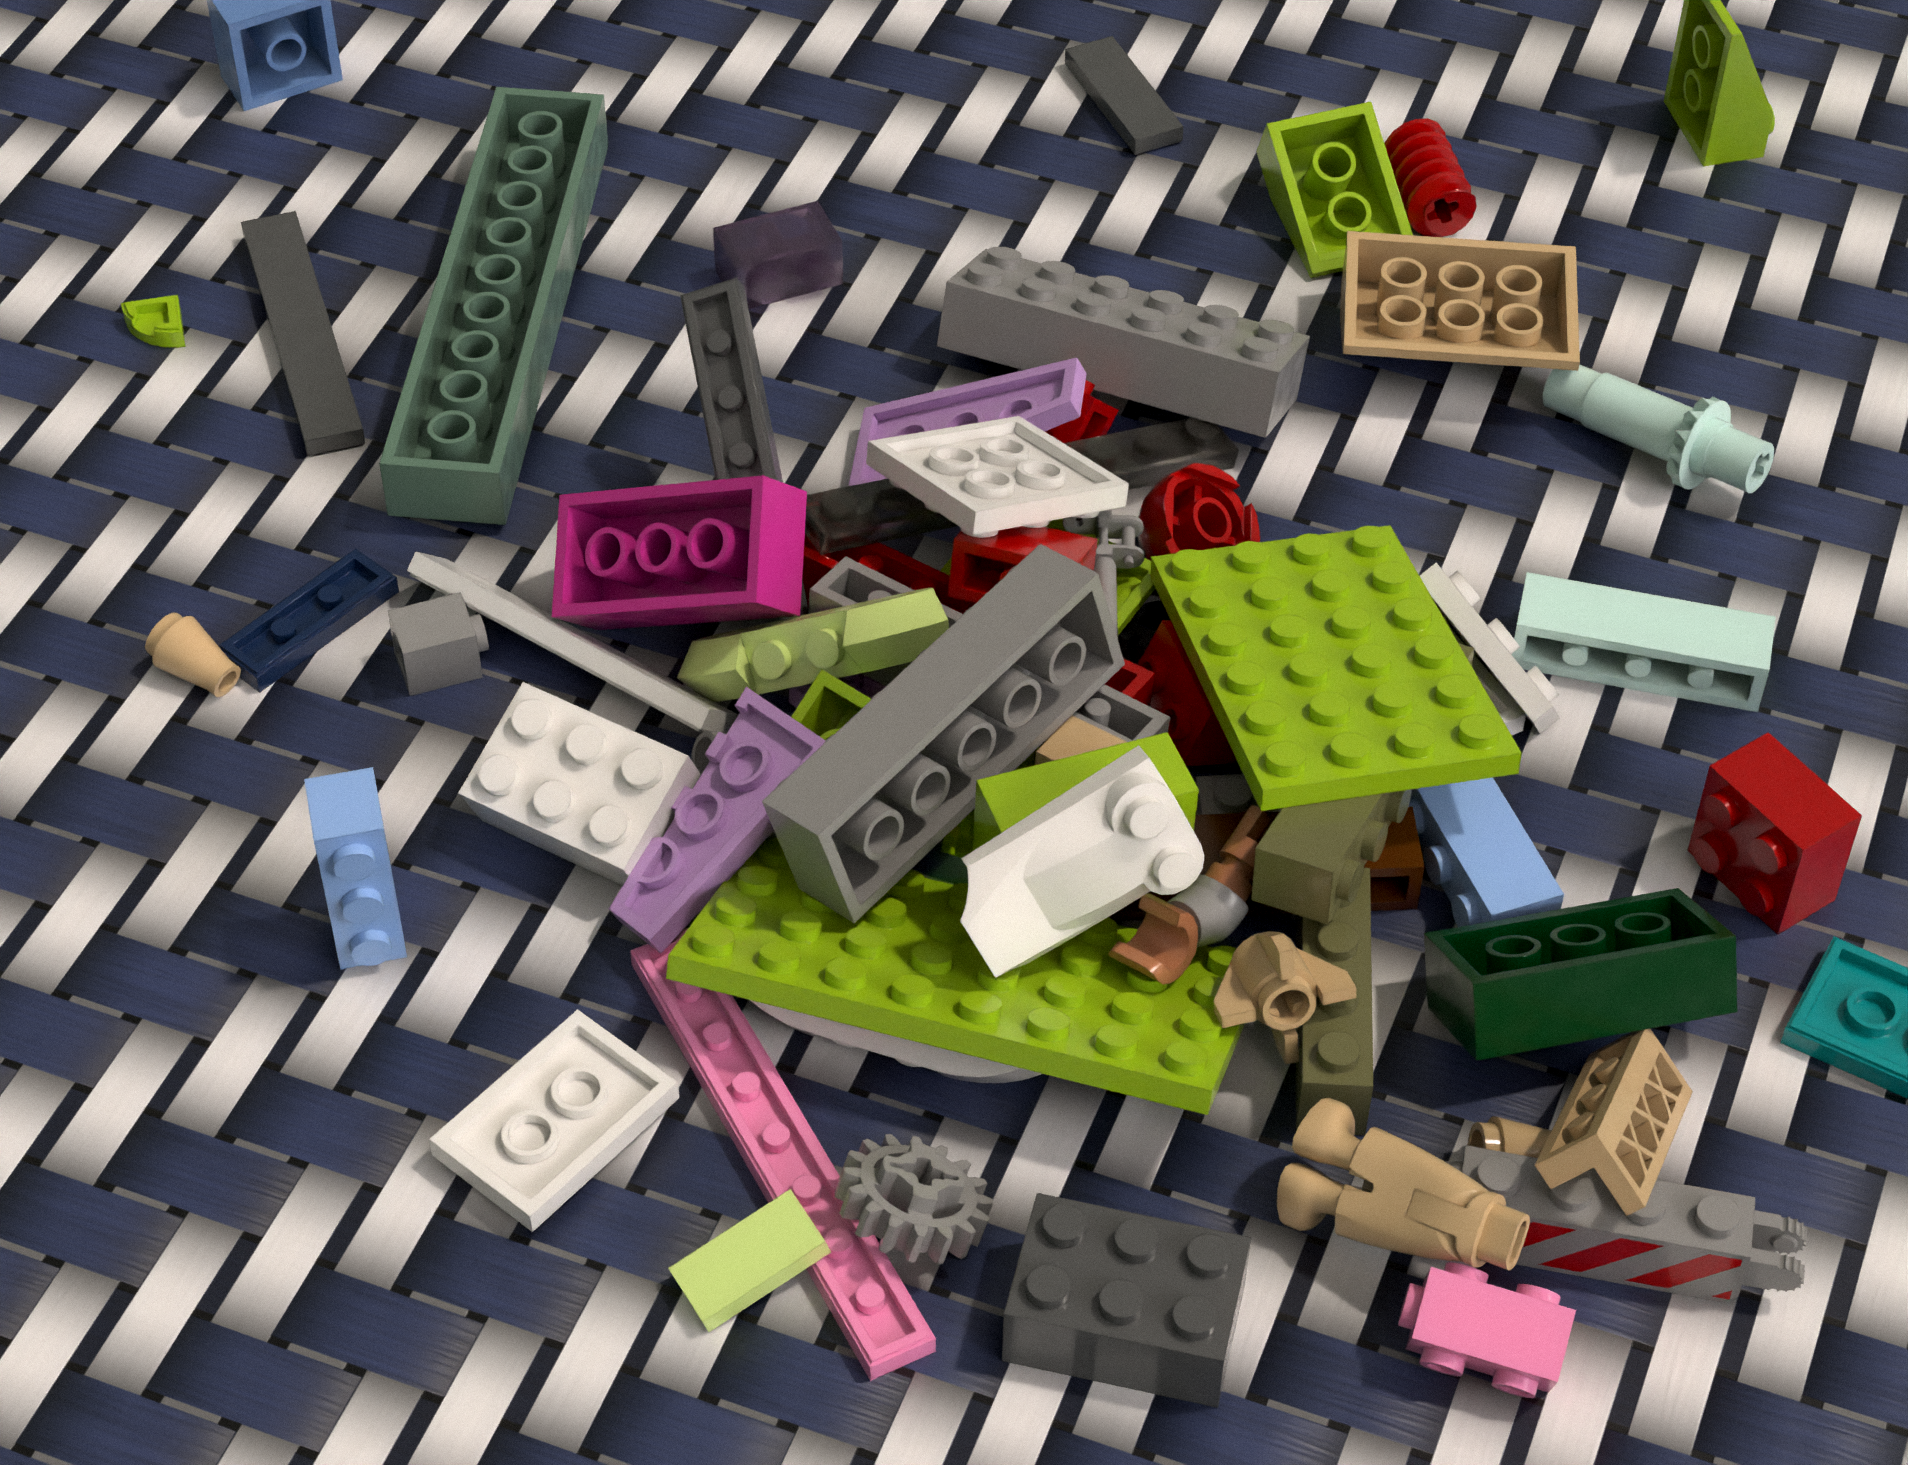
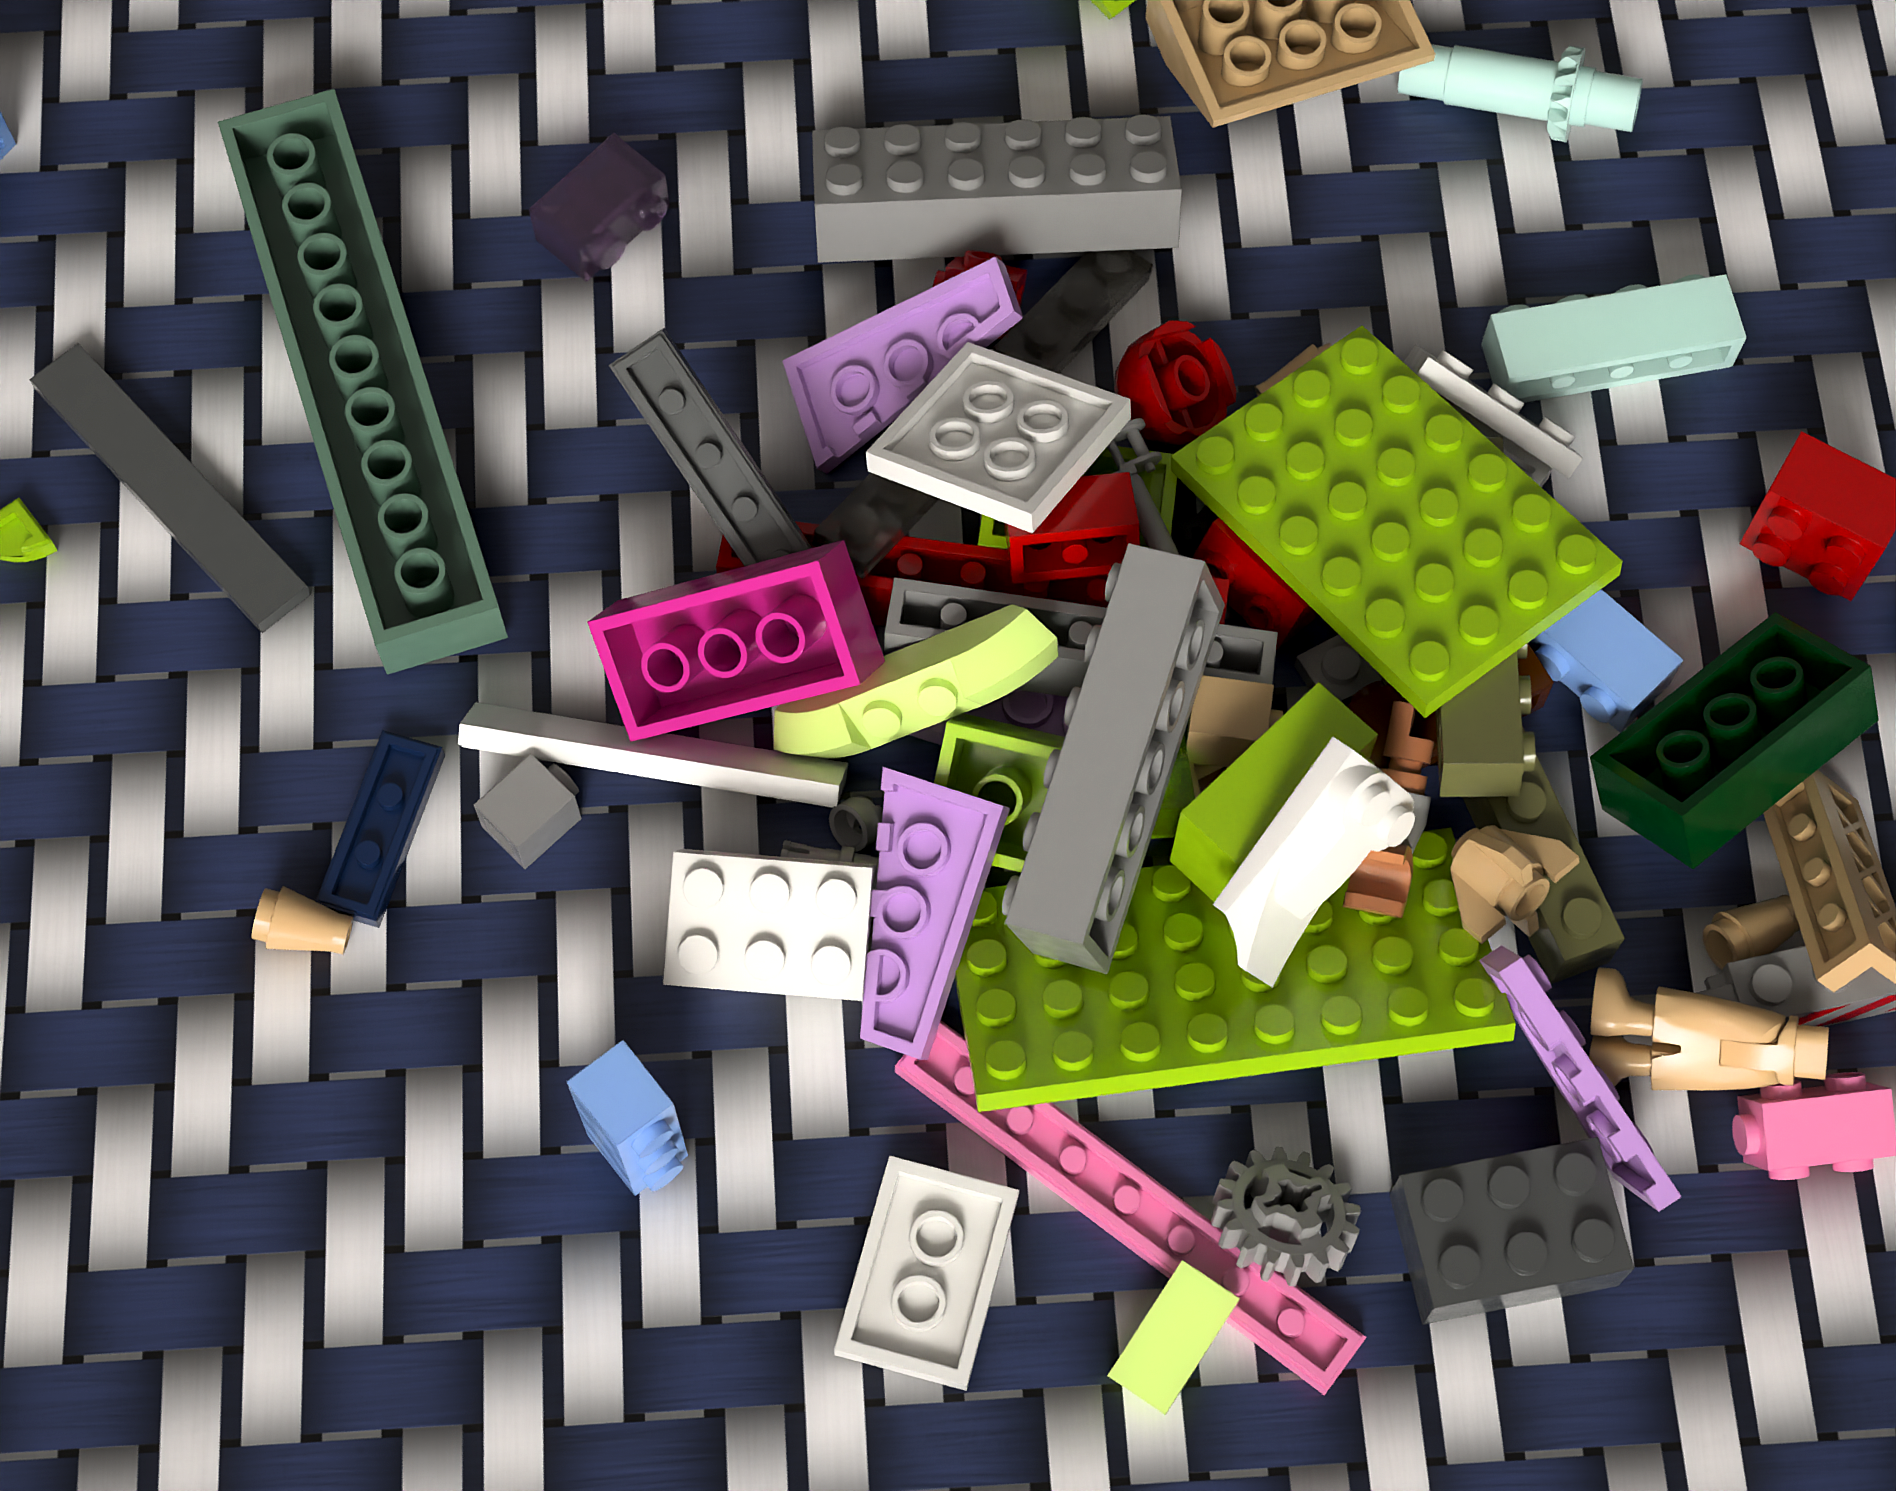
camera: 25 degrees left, 20 degrees up
none -> lavender wing [1479,945,1682,1212]

